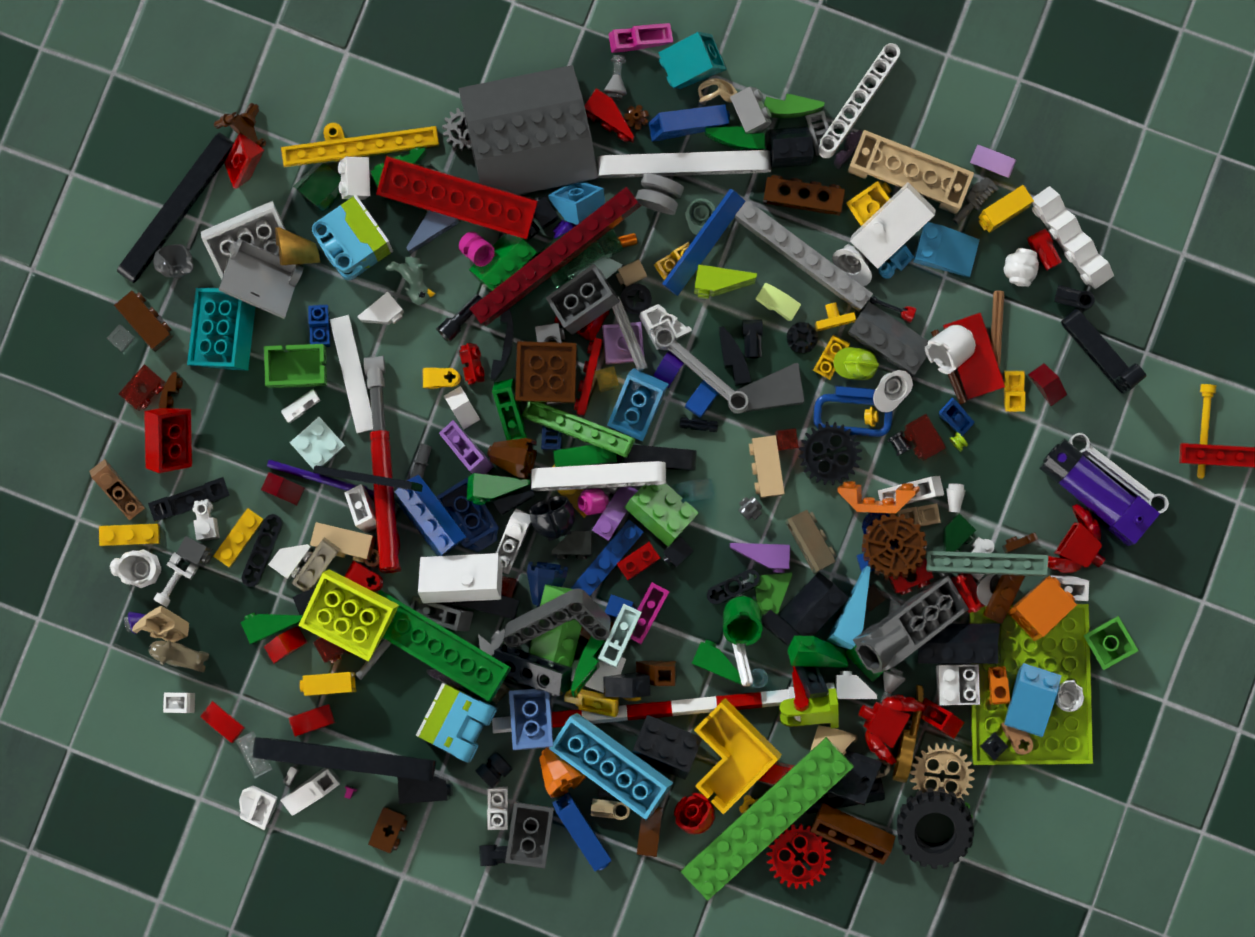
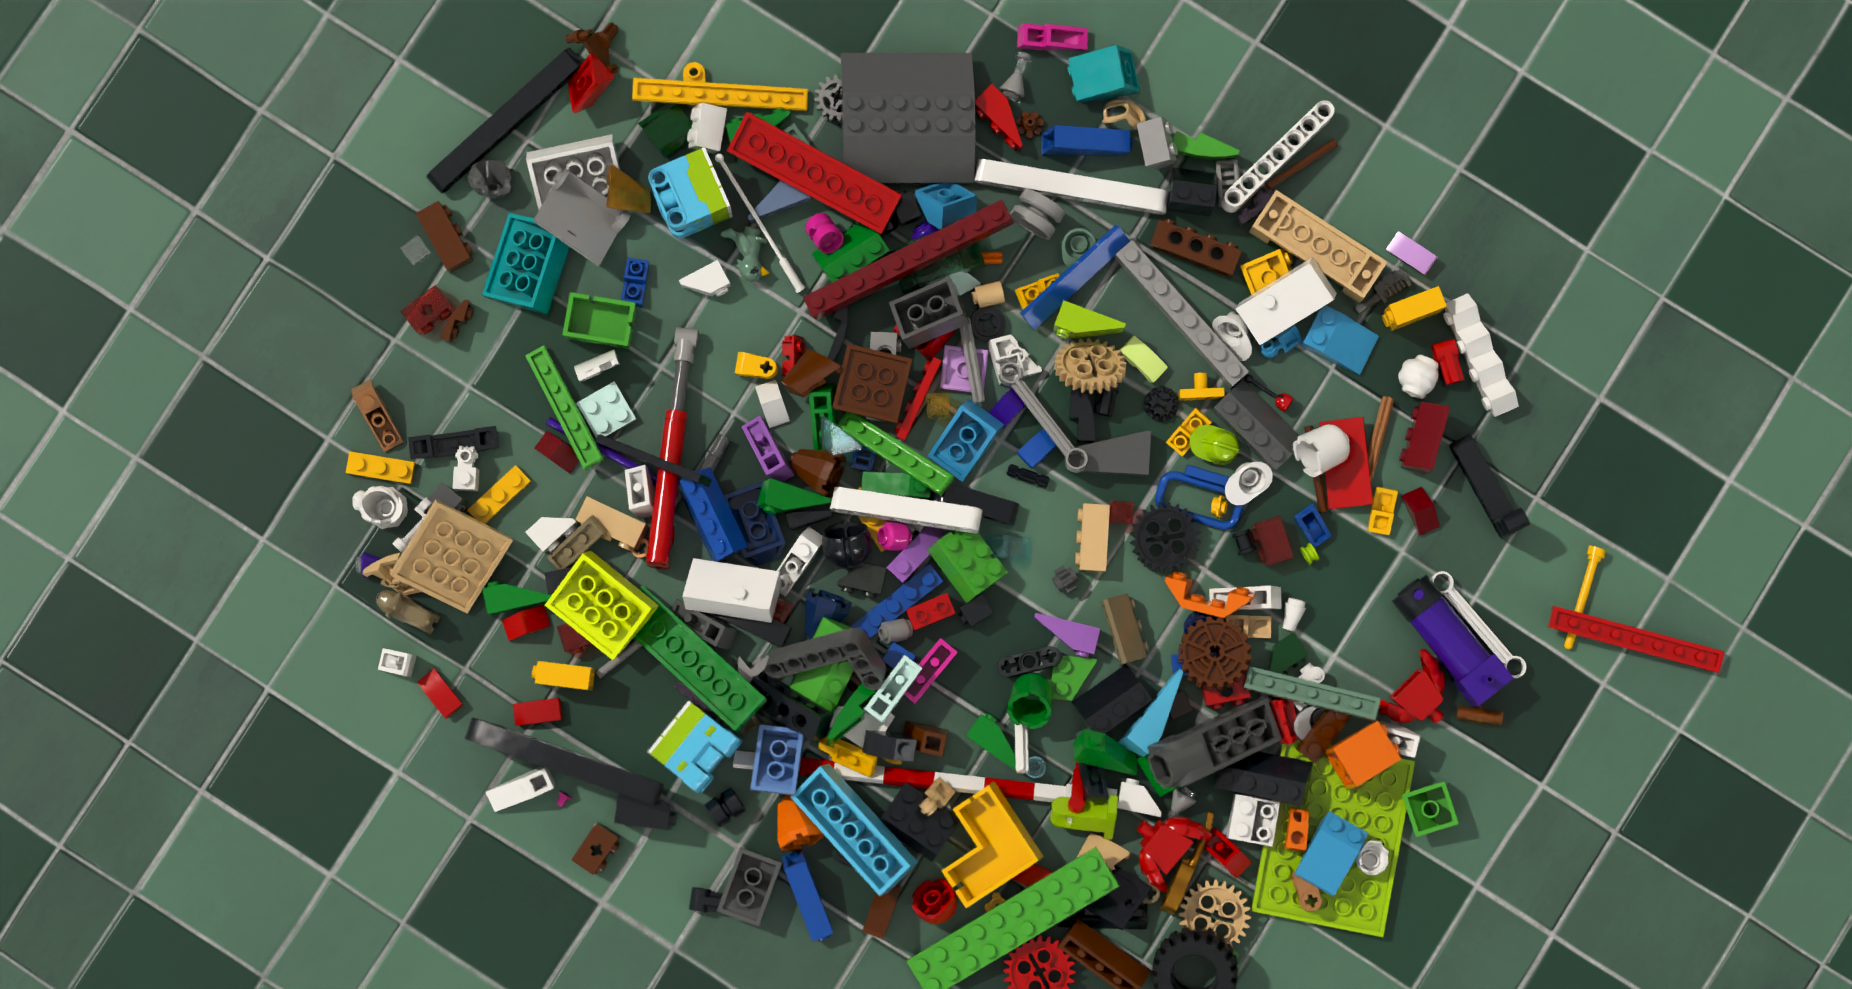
camera: 10 degrees right, 0 degrees up
red slope [144,408,192,473] -> none
clear slope [235,731,272,778] -> none
white slope [239,785,277,830] -> none
black beam [241,514,283,587] -> none
white tile [283,766,300,786] -> none
white tile [330,315,373,434] -> none
red piece [344,561,384,592] -> none
black piece [436,294,482,342] -> none
white slope [487,787,508,830] -> none
tan piece [591,799,631,820] -> none
green slope [705,126,765,151] -> none
black slope [762,610,800,647] -> none
black tile [980,732,1008,761] -> none
reddish brown plate [1002,532,1038,553] -> none
black piece [1054,285,1095,311] -> none
none -> tan plate [390,499,513,614]
none -> bright green tile [525,345,605,470]
none -> white piece [715,154,806,293]
none -> reddish brown slope [781,349,843,398]
none -> clear light blue slope [821,416,863,455]
none -> light grey brick [878,618,913,644]
none -> tan plate [919,777,955,816]
none -> tan gear [1054,338,1126,394]
none -> reddish brown bar [1264,139,1338,190]
none -> dark red slope [1399,402,1450,475]
none -> clear orange pin [1456,705,1503,725]

